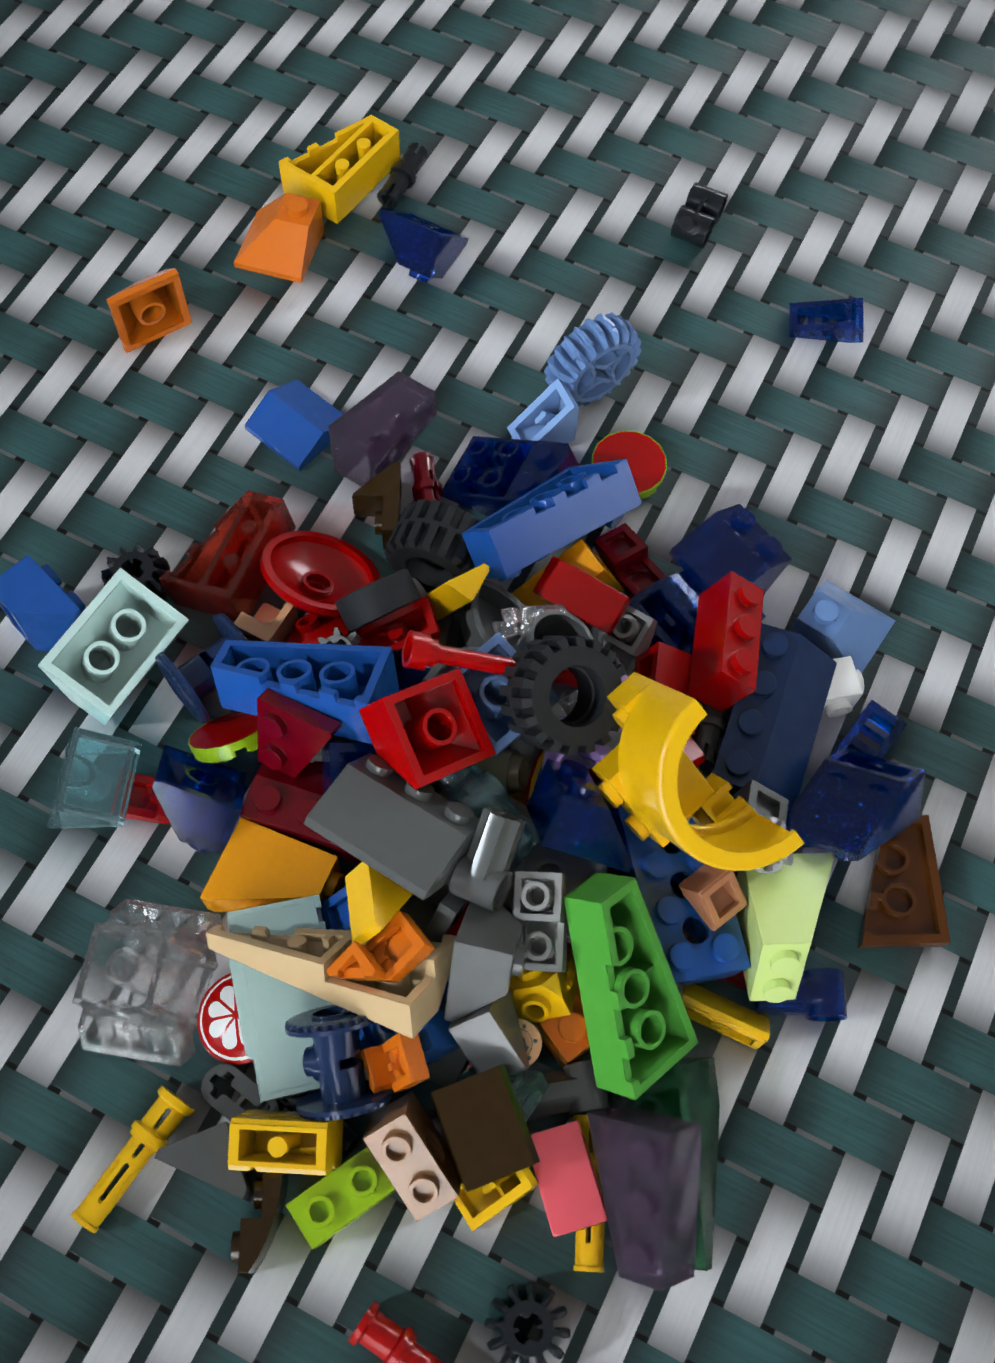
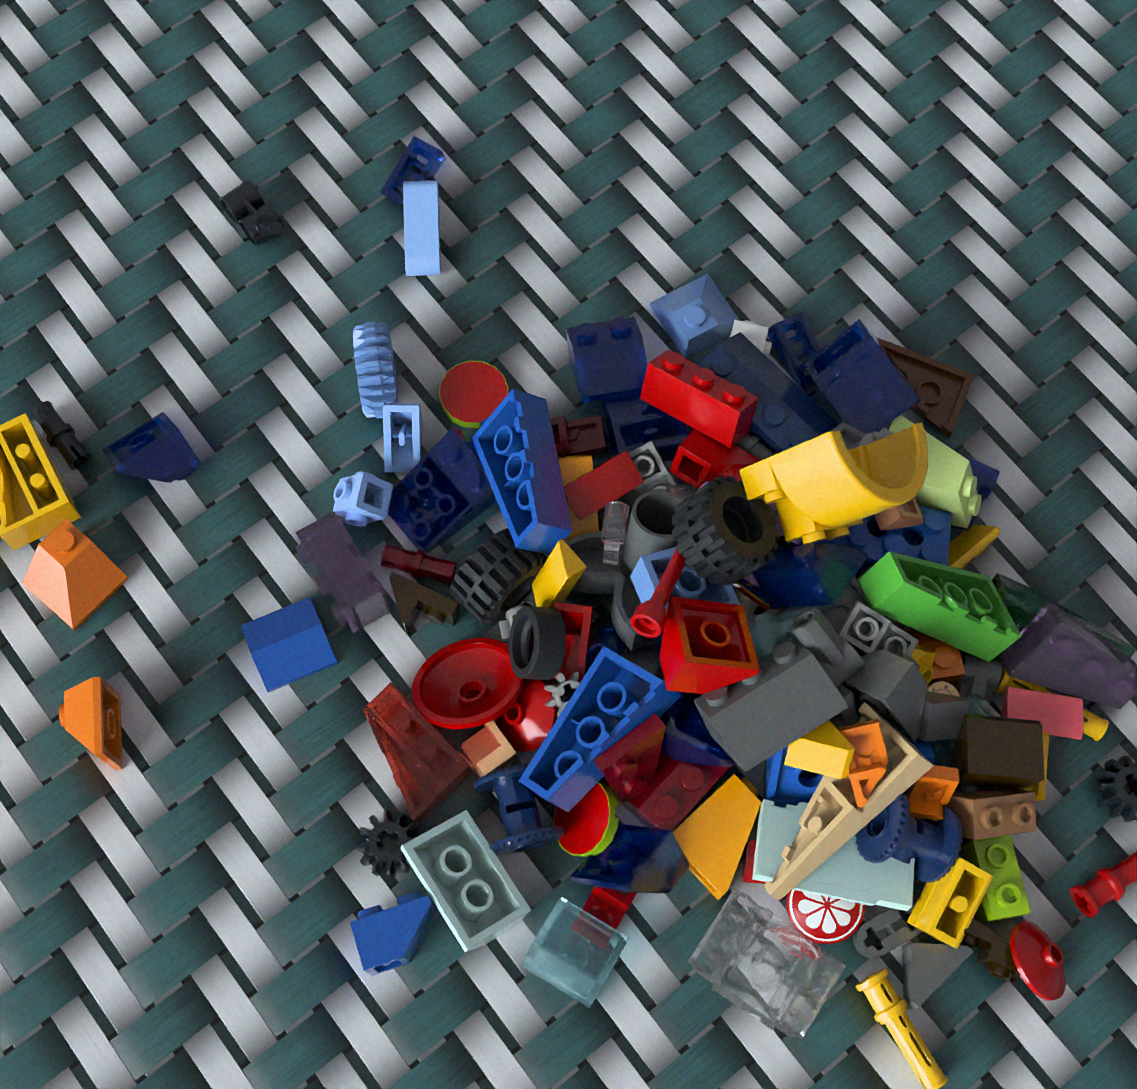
camera: 65 degrees left, 5 degrees up
none -> light blue brick [332,471,393,527]
none -> light blue beam [403,180,441,276]
none -> red dish [1010,921,1066,1001]

